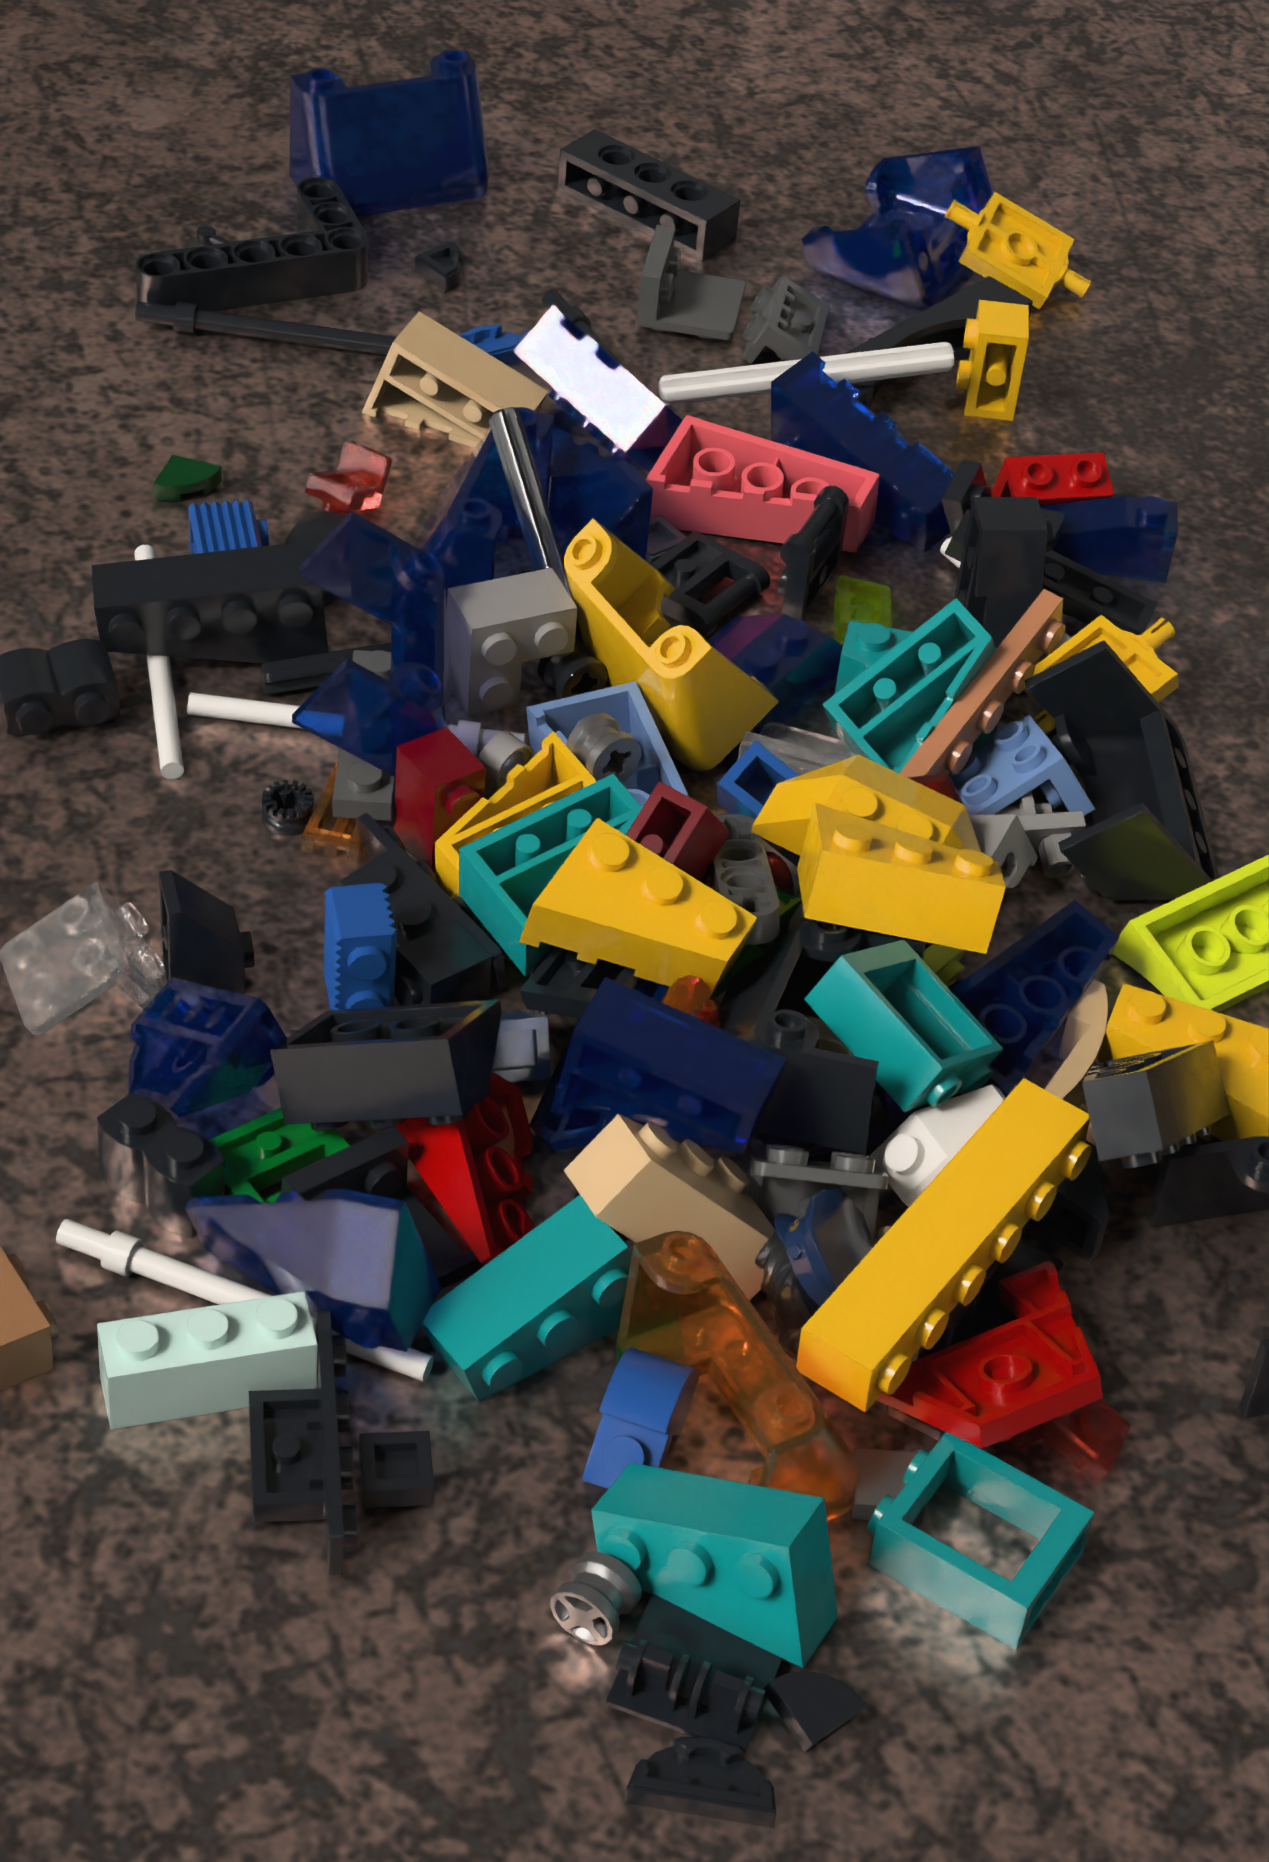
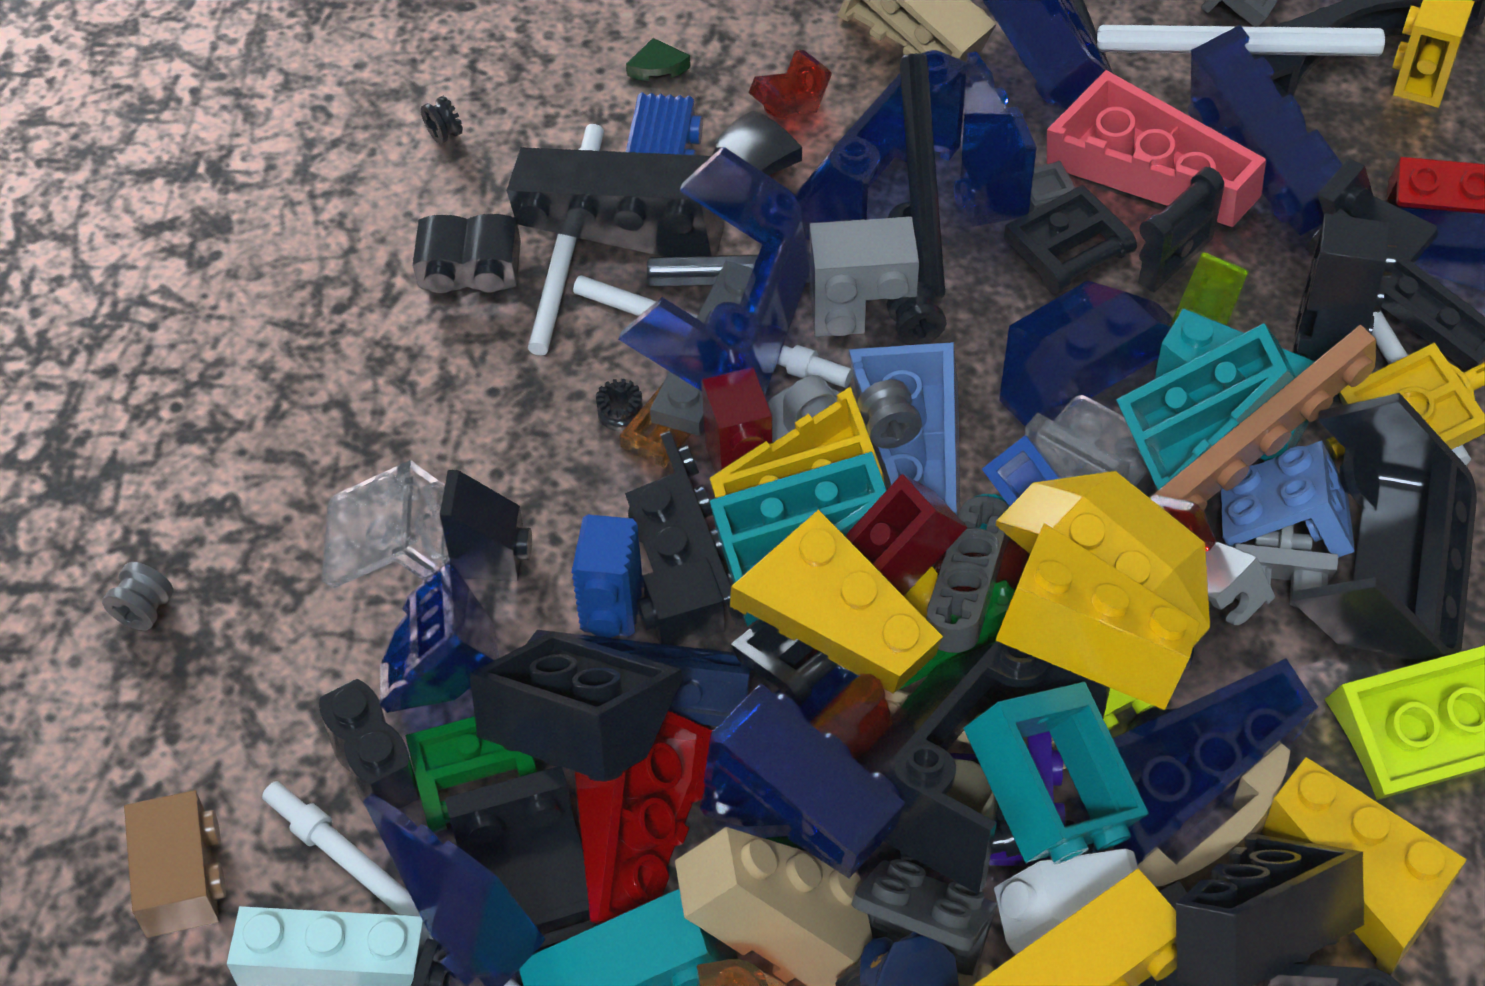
camera: 25 degrees right, 10 degrees up
yellow windscreen [564,518,779,772] -> none

